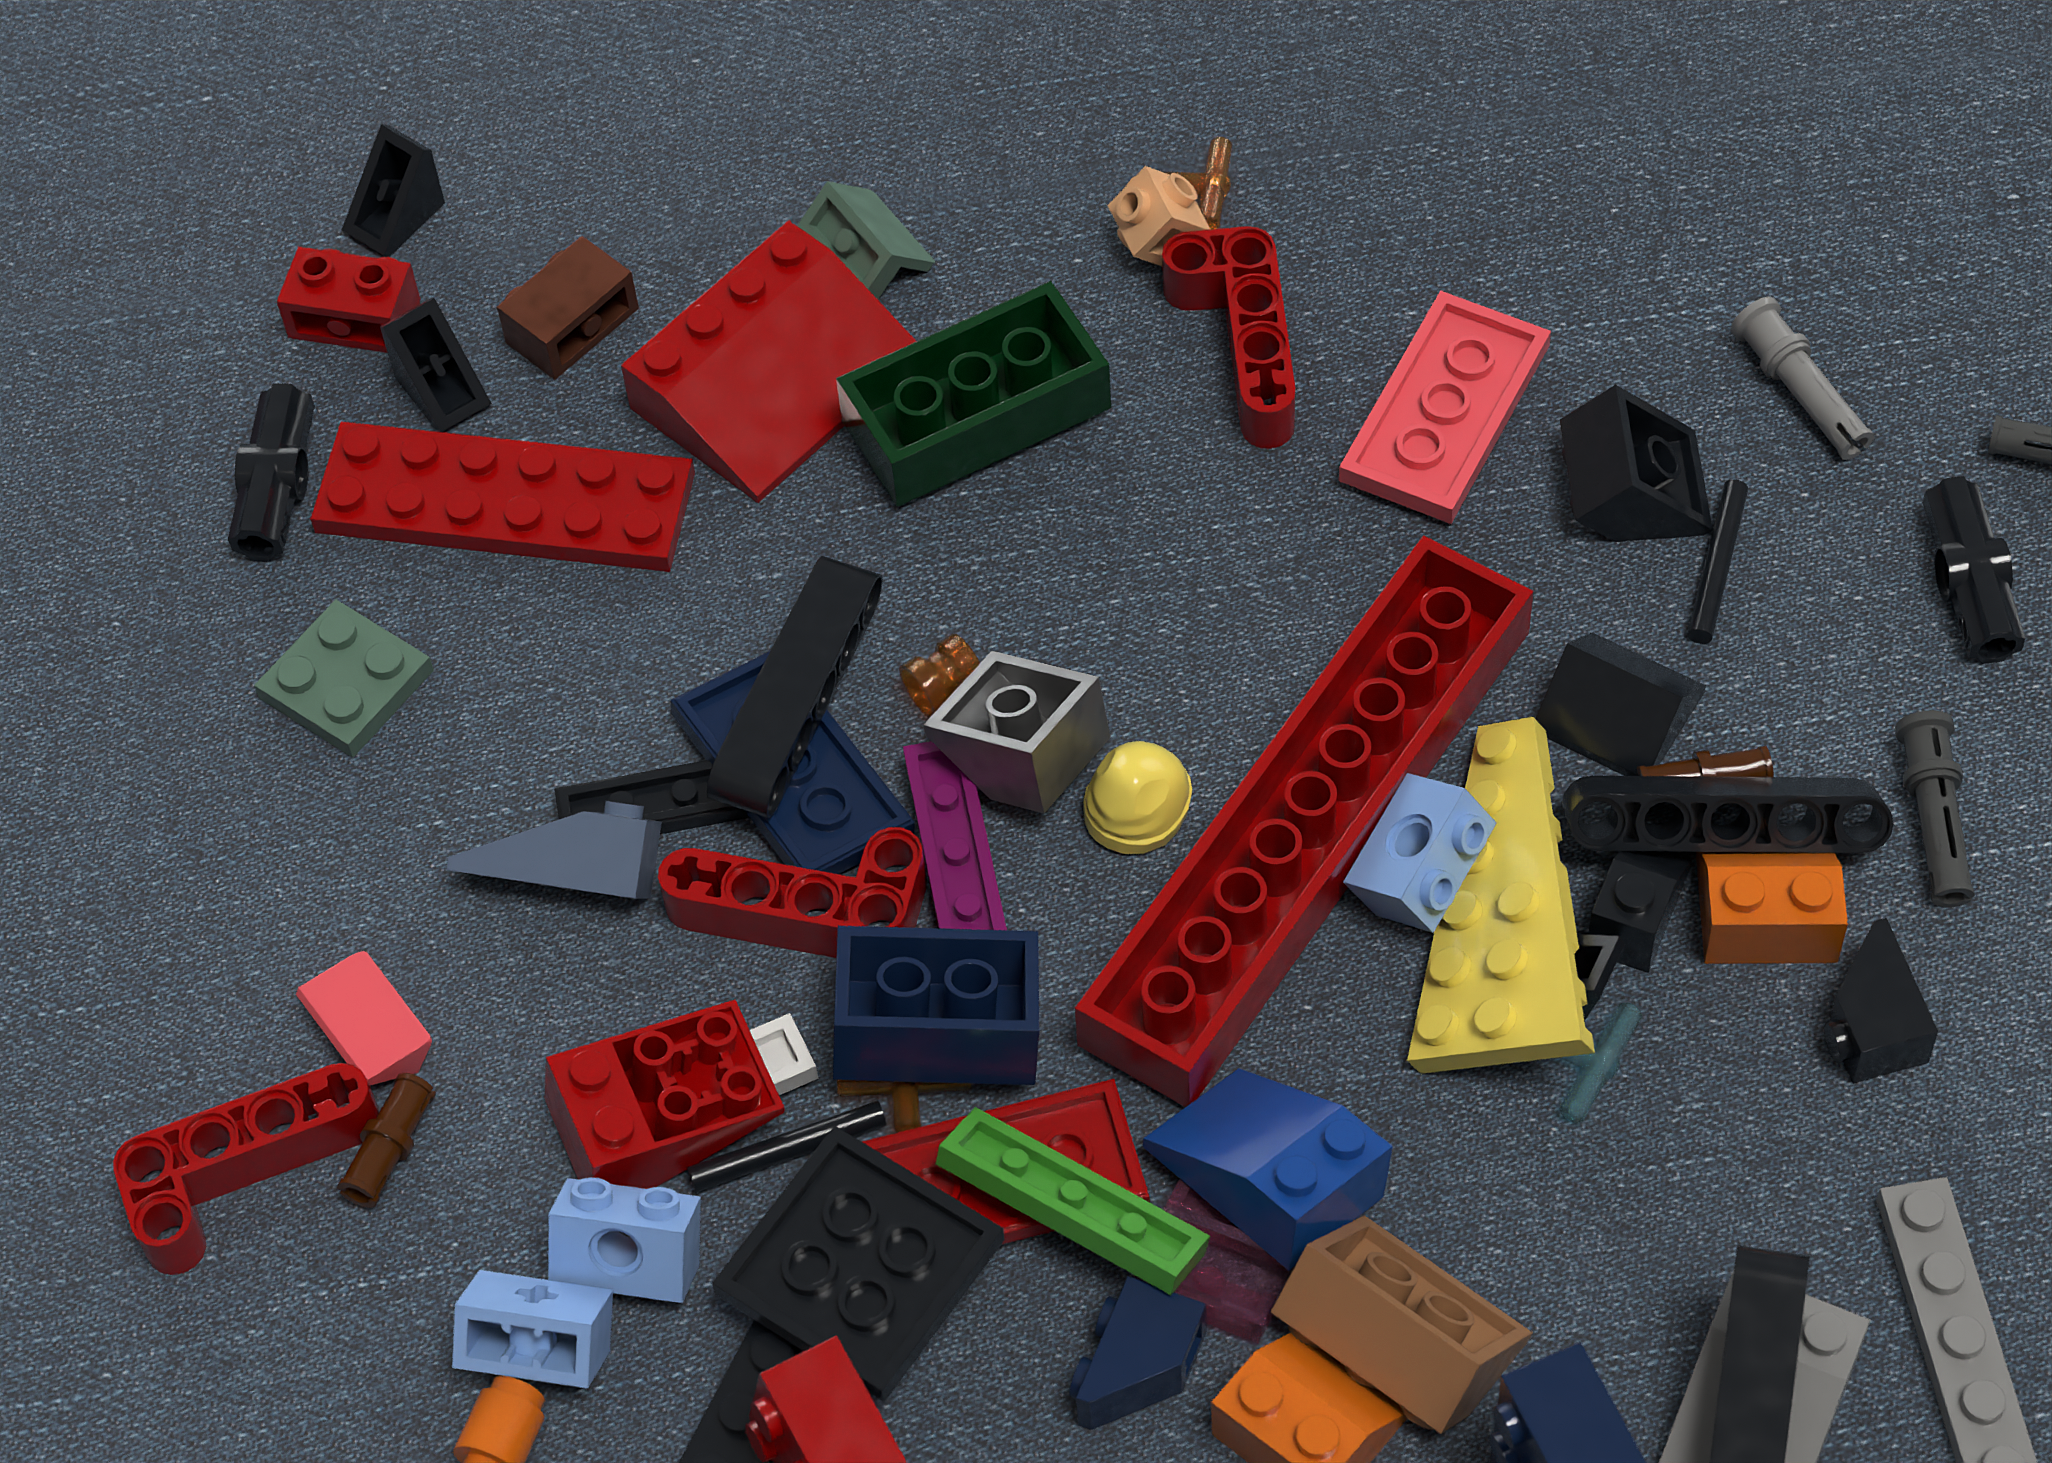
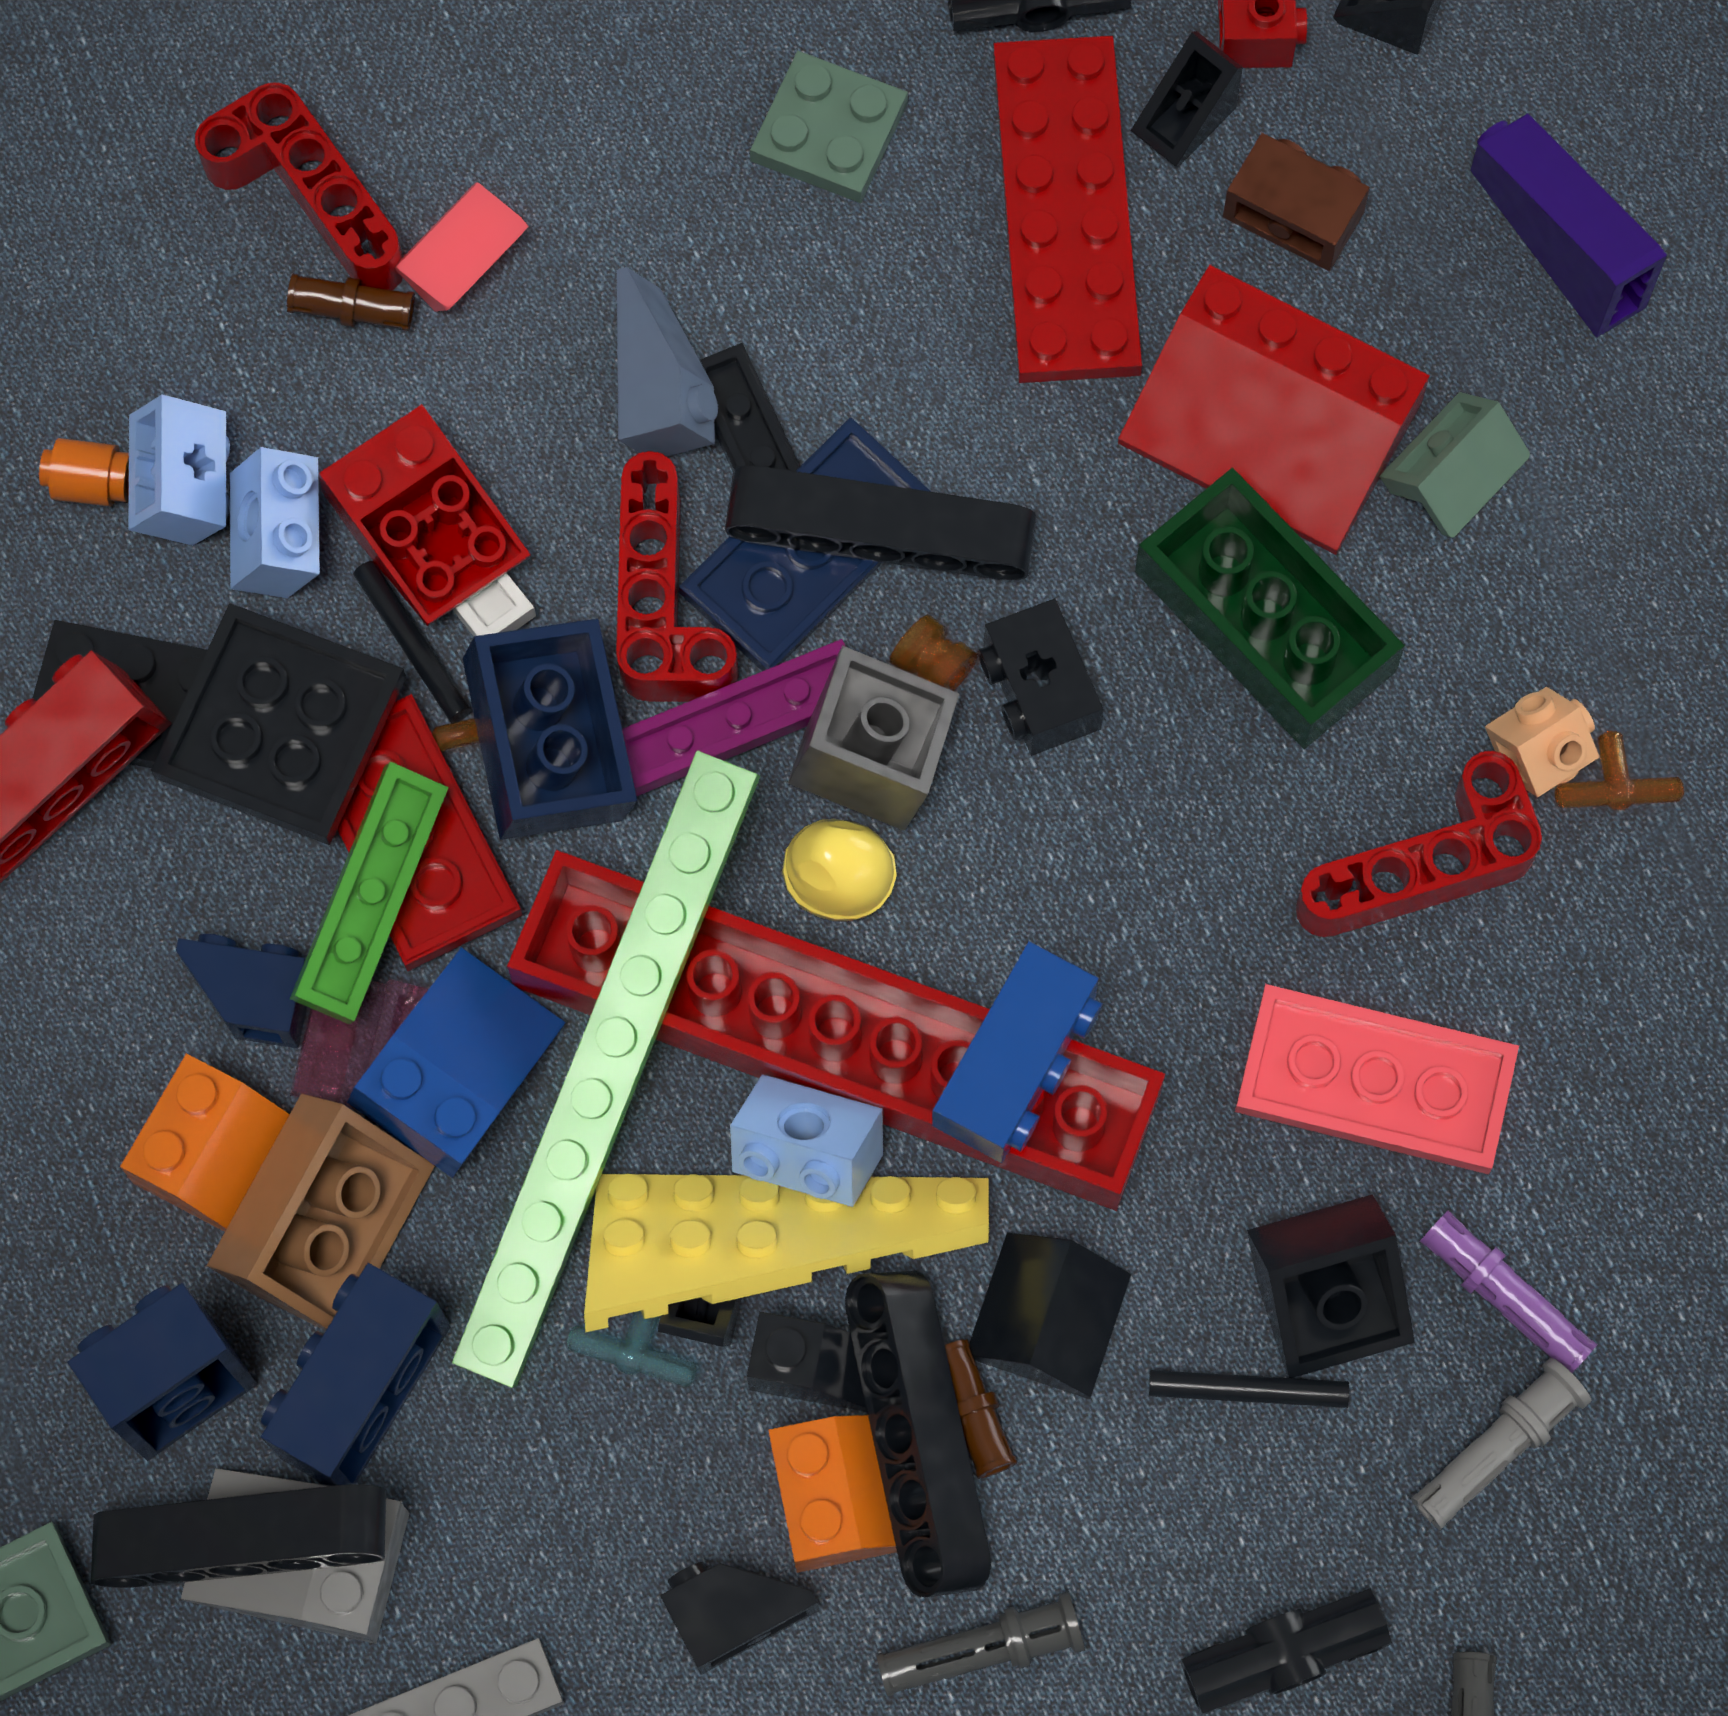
camera: 75 degrees right, 15 degrees up
none -> dark blue brick [261,1263,451,1486]
none -> plate [452,750,760,1388]
none -> blue brick [932,941,1103,1163]
none -> black brick [977,598,1104,756]
none -> medium lavender pin [1420,1210,1598,1373]
none -> dark purple slope [1470,113,1667,338]

